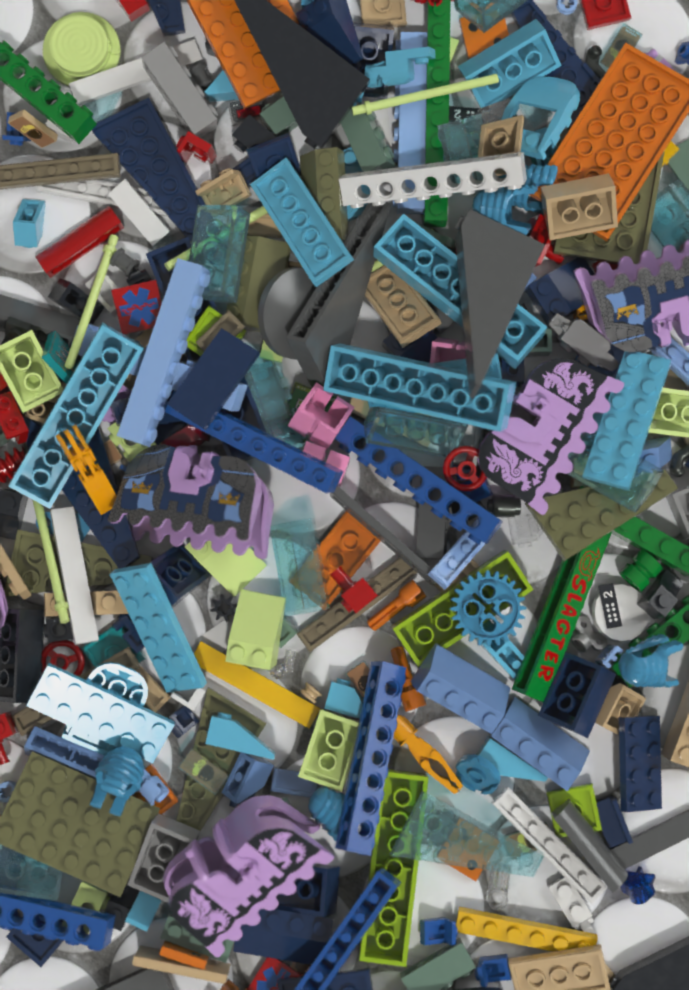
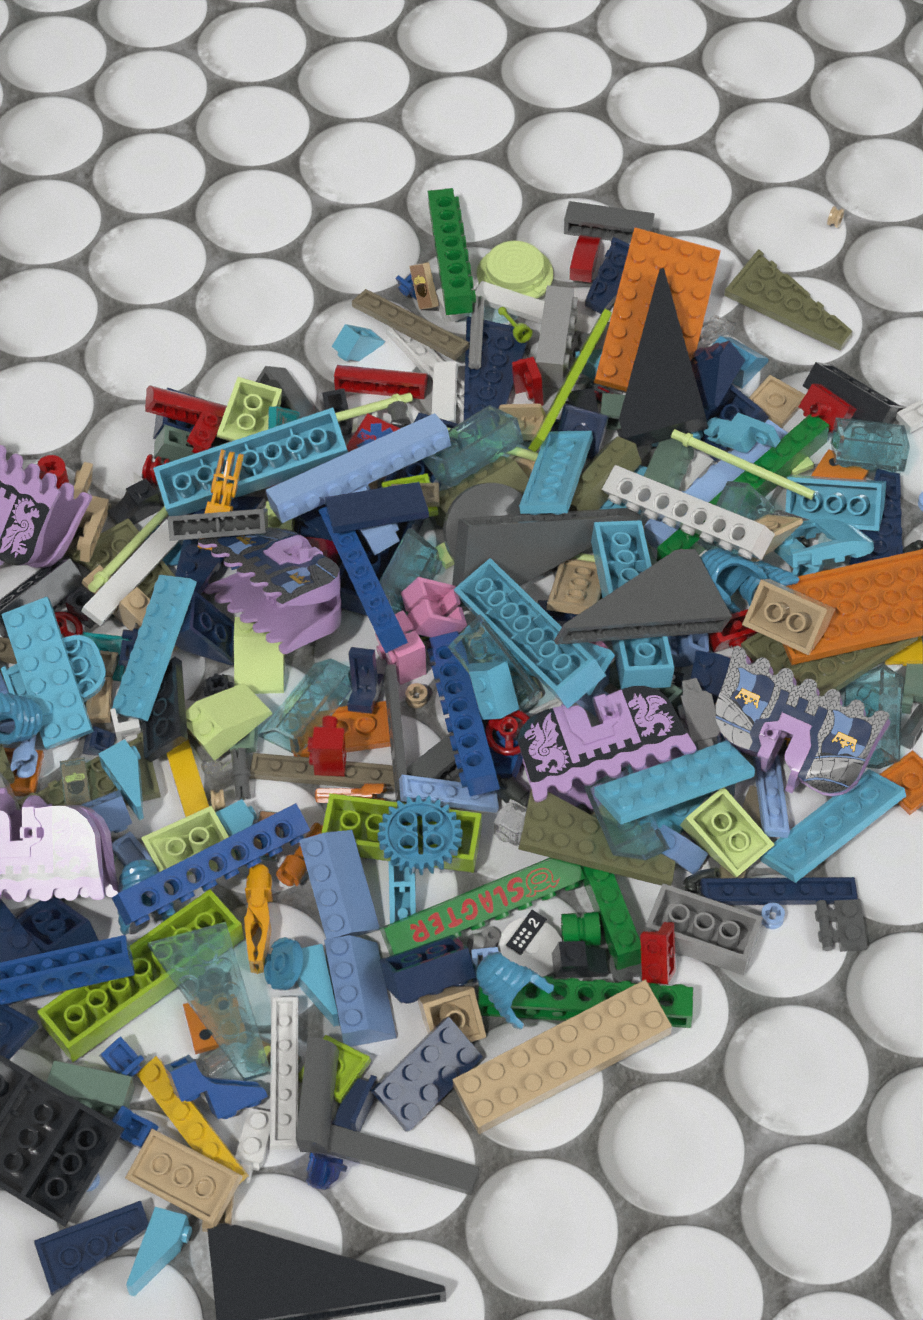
camera: 45 degrees right, 30 degrees down
none -> black plate [142,657,188,762]
none -> blue arch [164,1055,268,1120]
none -> dark grey brick [168,509,268,541]
none -> dark grey pin [230,748,251,800]
none -> dark blue bracket [347,647,384,714]
none -> tan bush [405,683,428,708]
none -> medium azure slope [468,661,519,720]
none -> light grey axle [469,296,484,369]
none -> lime hinge [498,307,532,343]
none -> lime tile [528,309,612,452]

